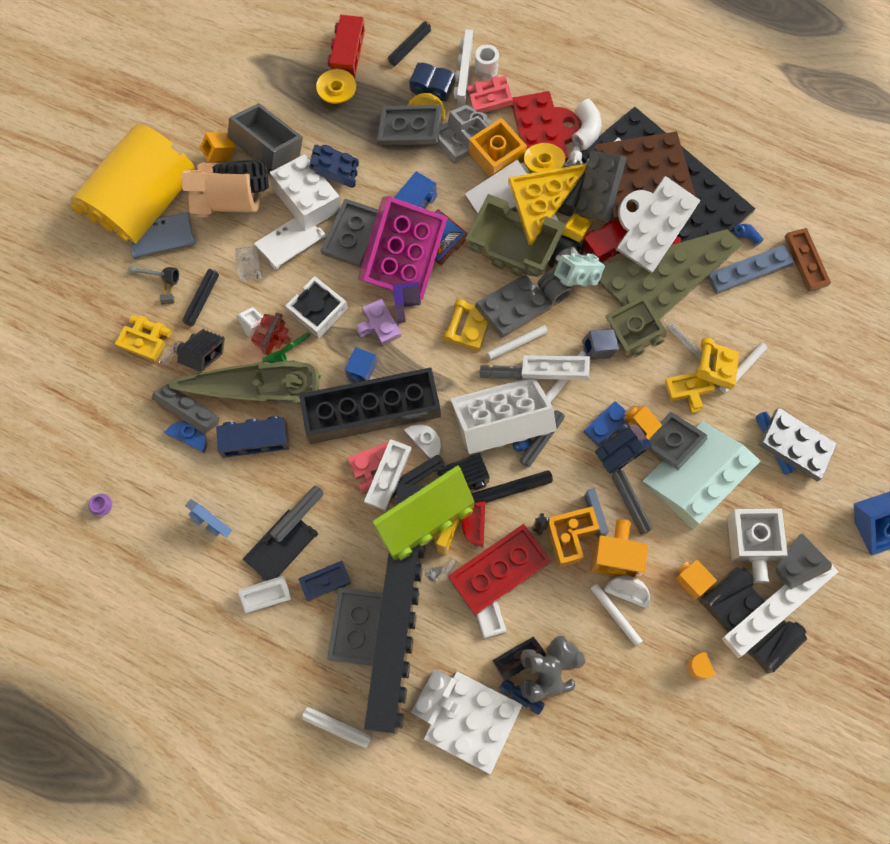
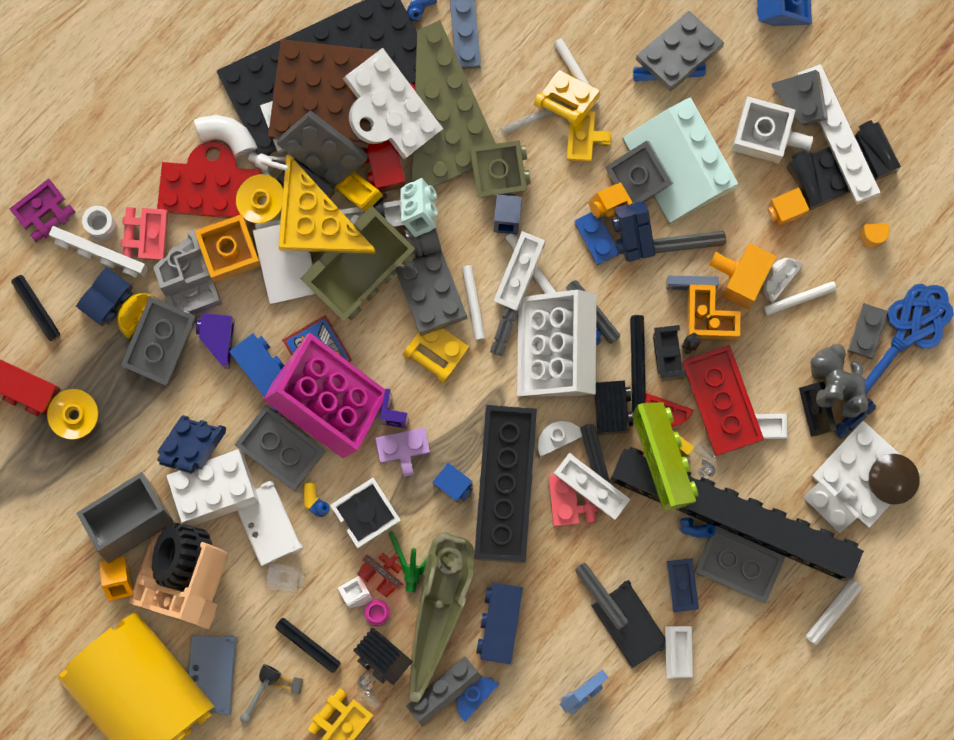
camera: 75 degrees left, 10 degrees up
none -> magenta plate [9,178,76,243]
none -> dark purple slope [196,313,235,369]
none -> arm [304,483,330,517]
none -> dark pink plate [364,600,390,626]
none -> black window [653,325,686,382]
none -> blue arm [679,517,716,538]
none -> dark grey plate [847,303,888,359]
none -> blue piece [865,284,954,395]
none -> dark brown dish [868,454,920,505]

